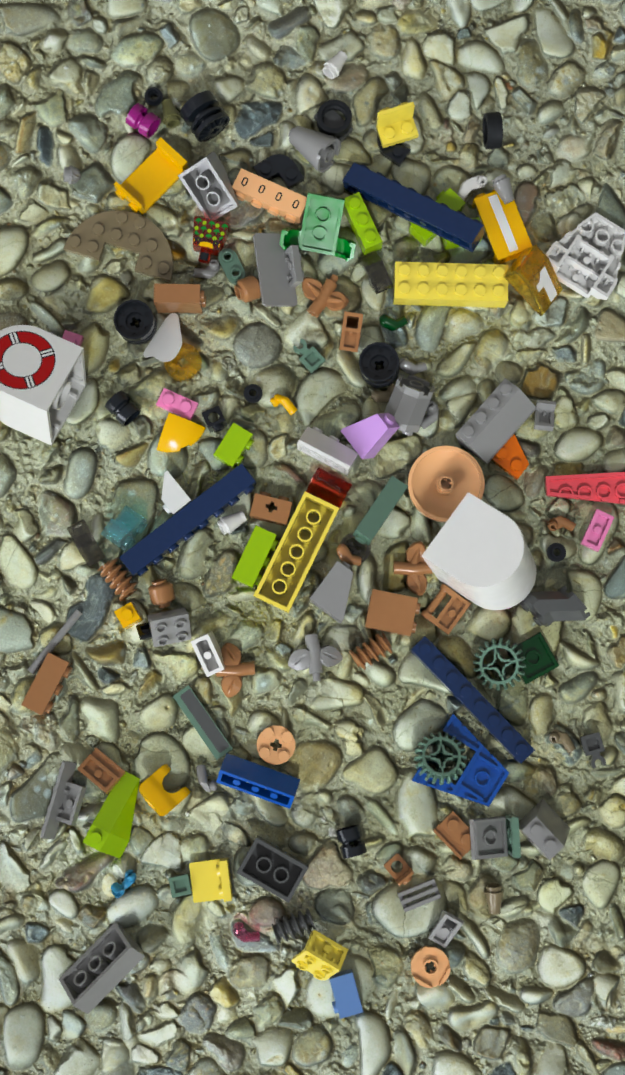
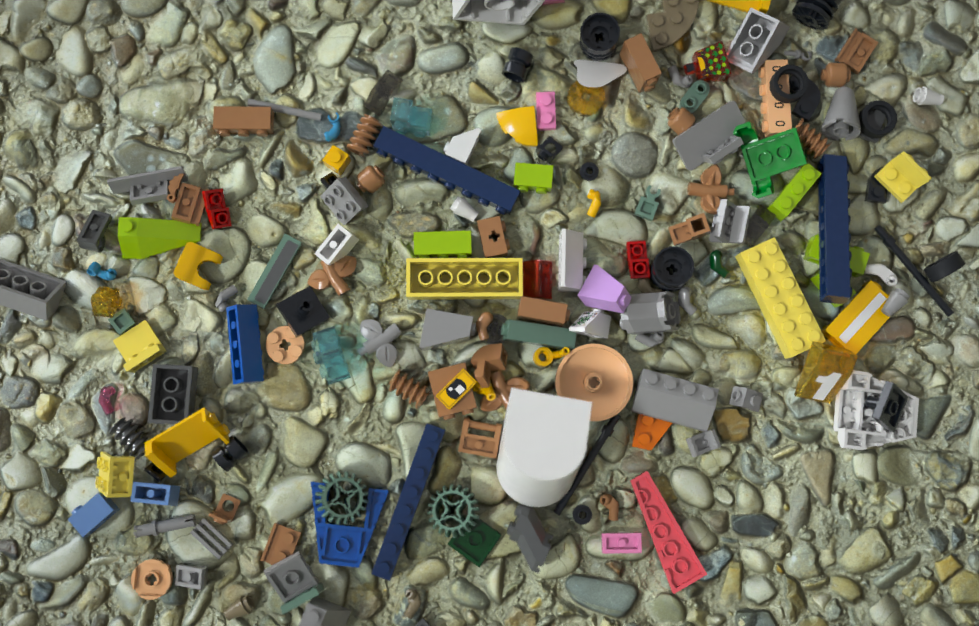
camera: 60 degrees right, 0 degrees up
none -> dark grey plate [77,210,112,253]
none -> clear yellow brick [91,286,122,318]
none -> medium blue brick [130,482,180,506]
none -> light grey pin [134,514,196,538]
none -> black slope [144,463,167,482]
none -> yellow panel [145,407,230,478]
none -> medium nougat piece [167,173,184,203]
none -> red slope [202,188,232,229]
none -> black tile [276,286,330,338]
none -> clear light blue brick [311,326,351,385]
none -> dark azure arm [324,112,341,142]
none -> tile [436,368,477,410]
none -> medium nougat brick [471,343,508,388]
none -> yellow arm [472,381,496,401]
none -> medium nougat brick [517,296,570,327]
none -> yellow plate [533,347,570,367]
none -> black bar [553,414,621,516]
none -> white slope [569,309,611,339]
none -> red slope [626,241,650,279]
none -> light grey bracket [709,199,752,244]
none -> light grey bracket [729,386,763,412]
none -> black tyre [770,65,809,103]
none -> light grey hand [784,49,812,61]
none -> medium nougat piece [795,118,832,159]
none -> medium nougat head [821,63,851,87]
none -> medium nougat plate [834,28,878,74]
none -> black tile [865,381,908,433]
none -> black bar [874,225,954,317]

